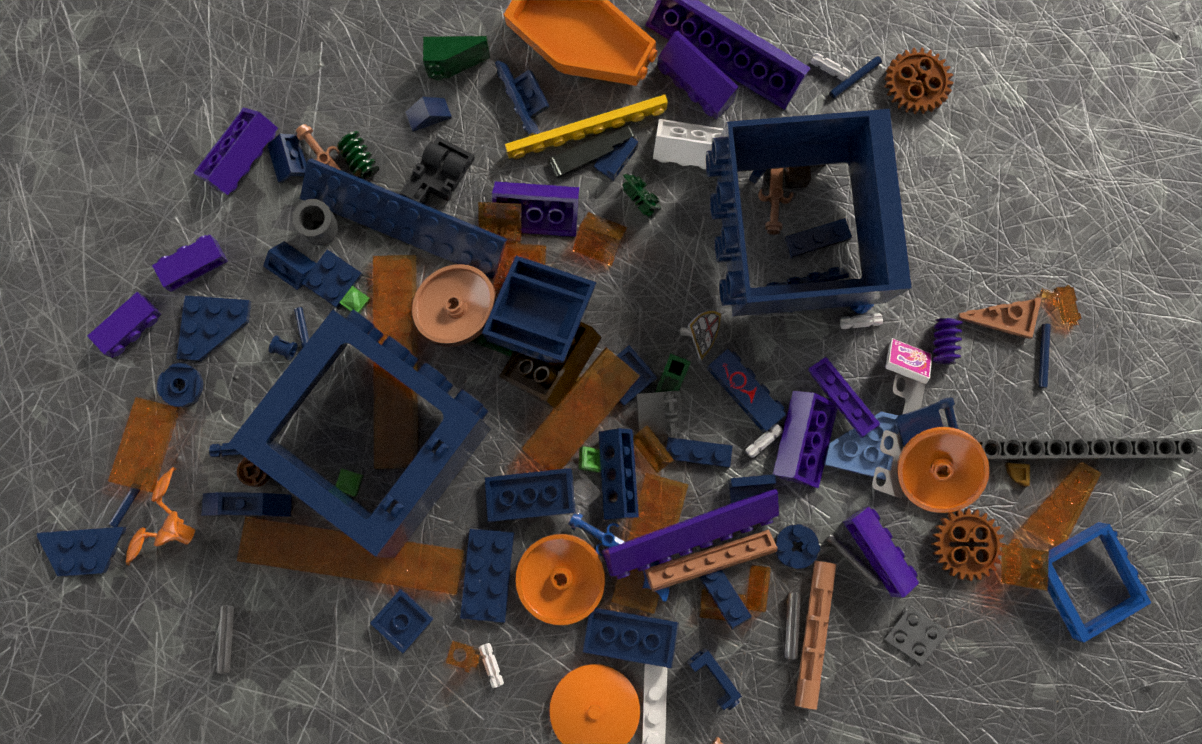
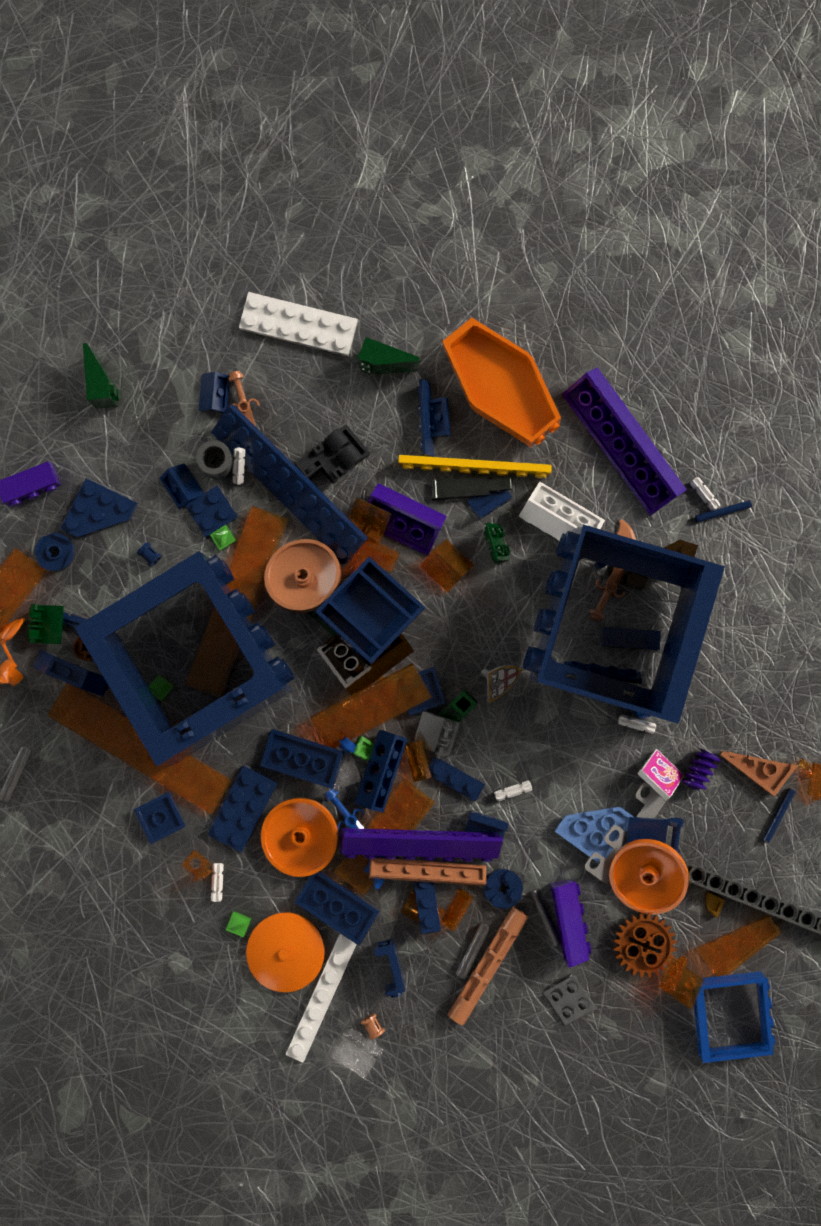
camera: 25 degrees right, 5 degrees up
dark purple brick [152,235,228,292] -> none
dark purple slope [193,107,278,195] -> none
dark blue bar [294,307,309,348] -> none
dark green piece [337,131,380,179] -> none
dark blue slope [406,97,452,132] -> none
dark purple slope [657,31,738,120] -> none
dark blue brick [707,349,786,434] -> none
dark purple slope [773,391,838,488] -> none
dark purple plate [808,357,880,438] -> none
dark orange gear [884,47,954,114] -> none
none -> dark green hinge [26,604,64,644]
none -> dark green slope [83,343,121,409]
none -> bright green tile [226,911,252,937]
none -> white axle [232,447,245,485]
none -> white plate [239,292,358,357]
none -> blue plate [339,736,356,754]

